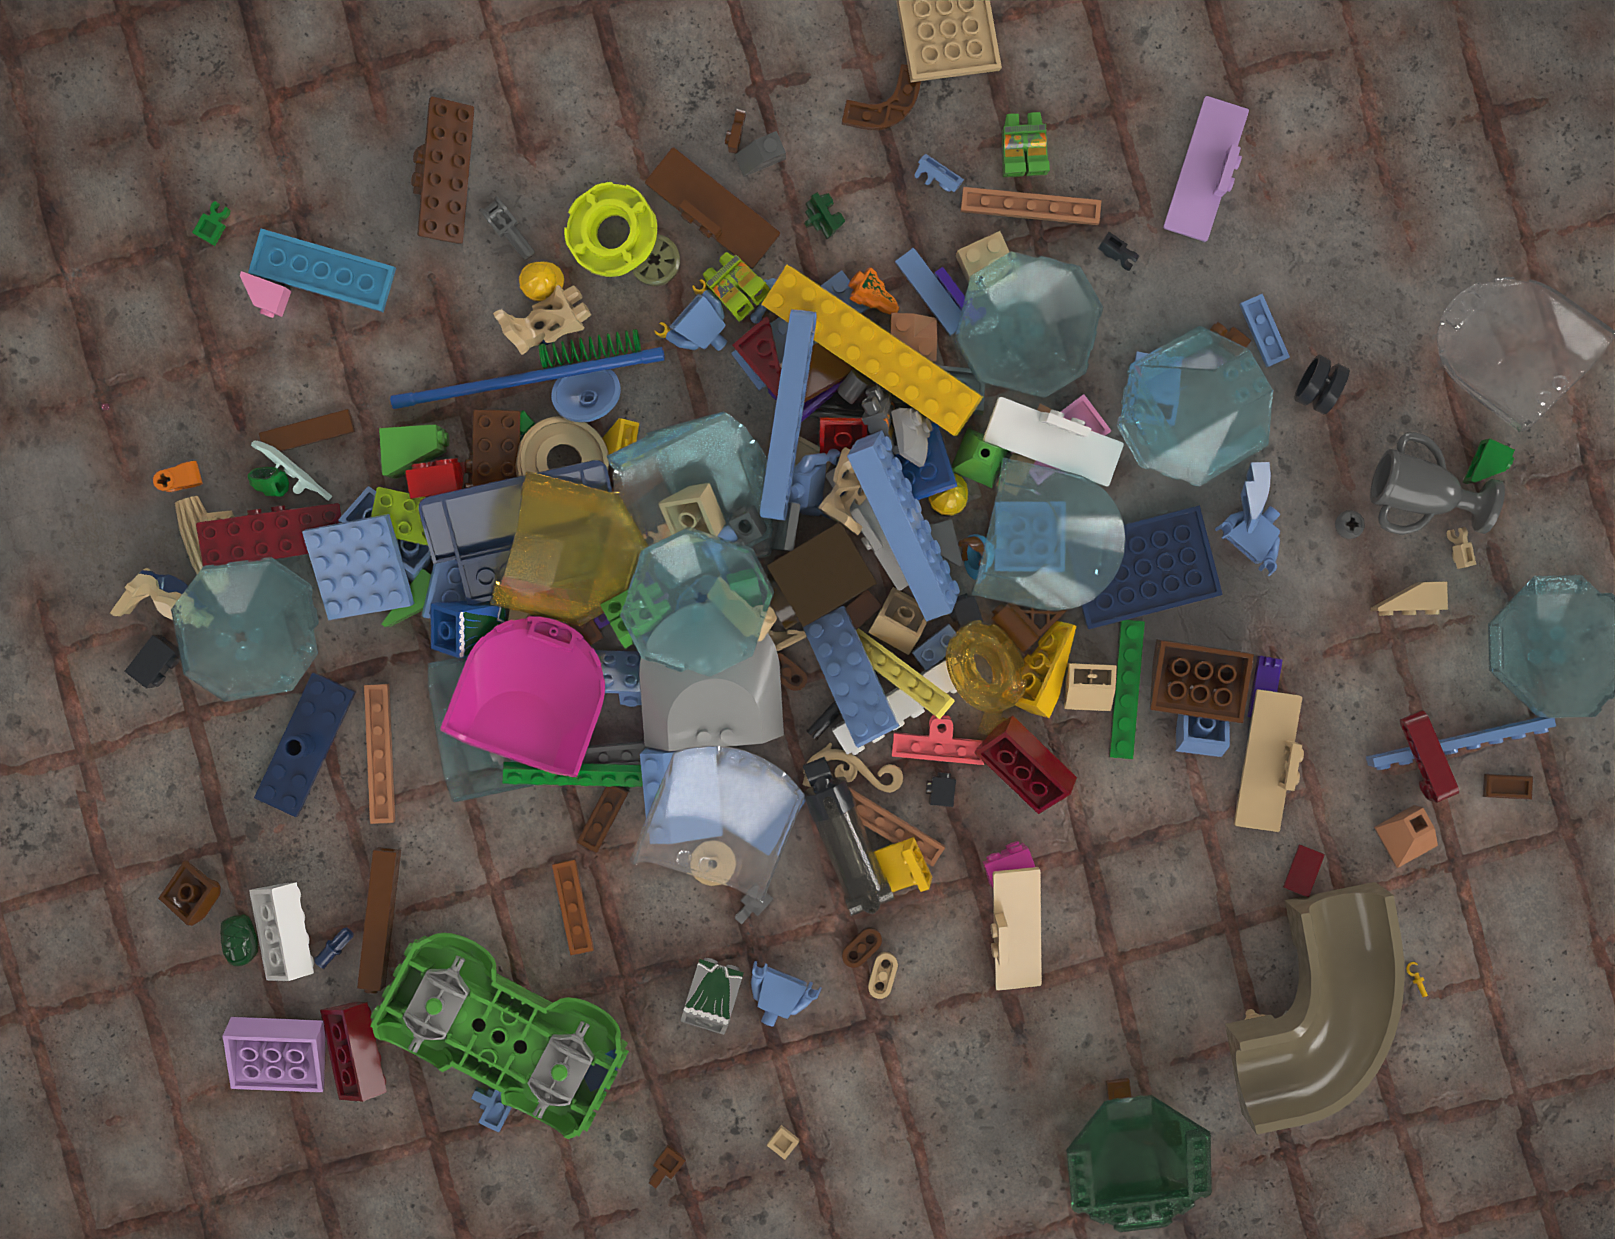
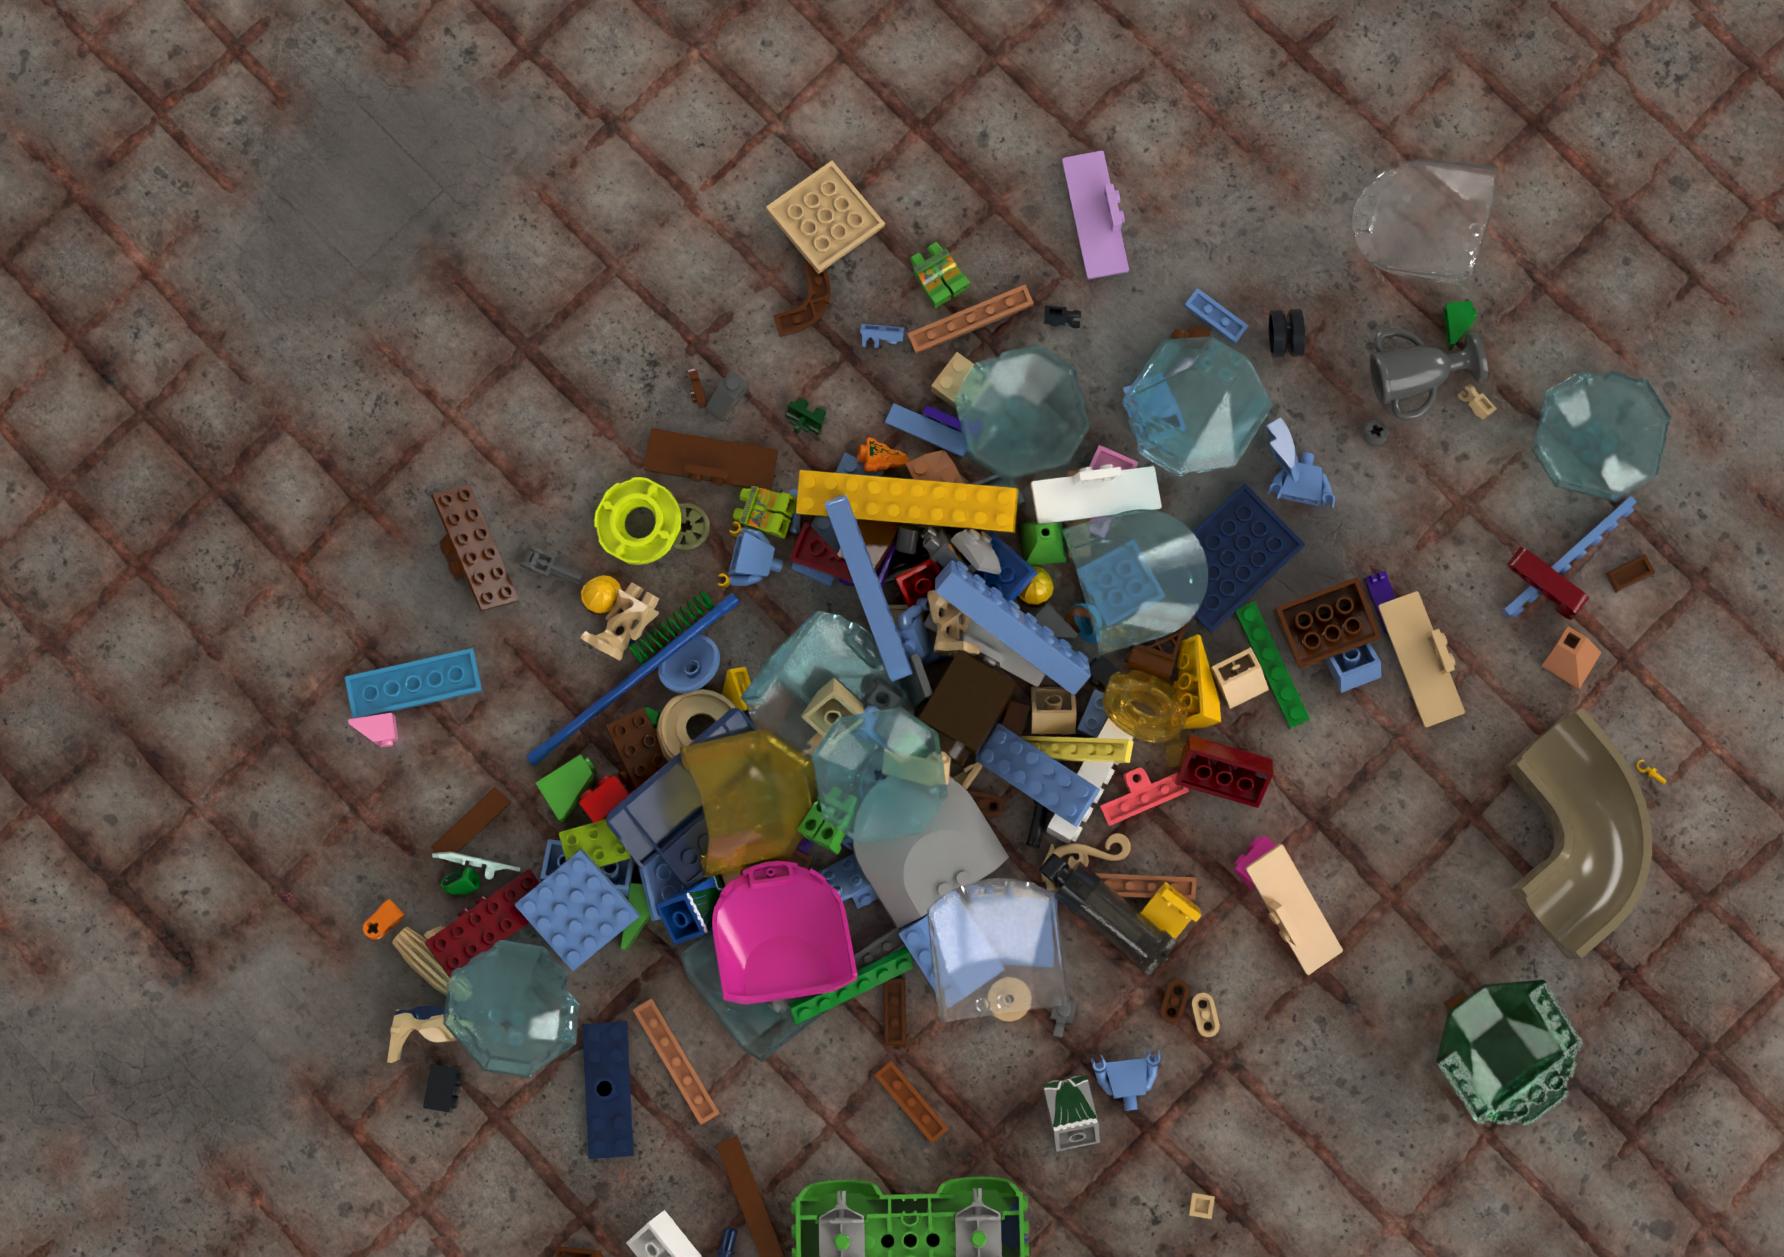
camera: 30 degrees left, 10 degrees down
green plate [192,201,231,246] -> none
black brick [926,772,956,807] -> none
dark red slope [1283,844,1325,897] -> none
tan slope [1371,582,1448,616] -> none

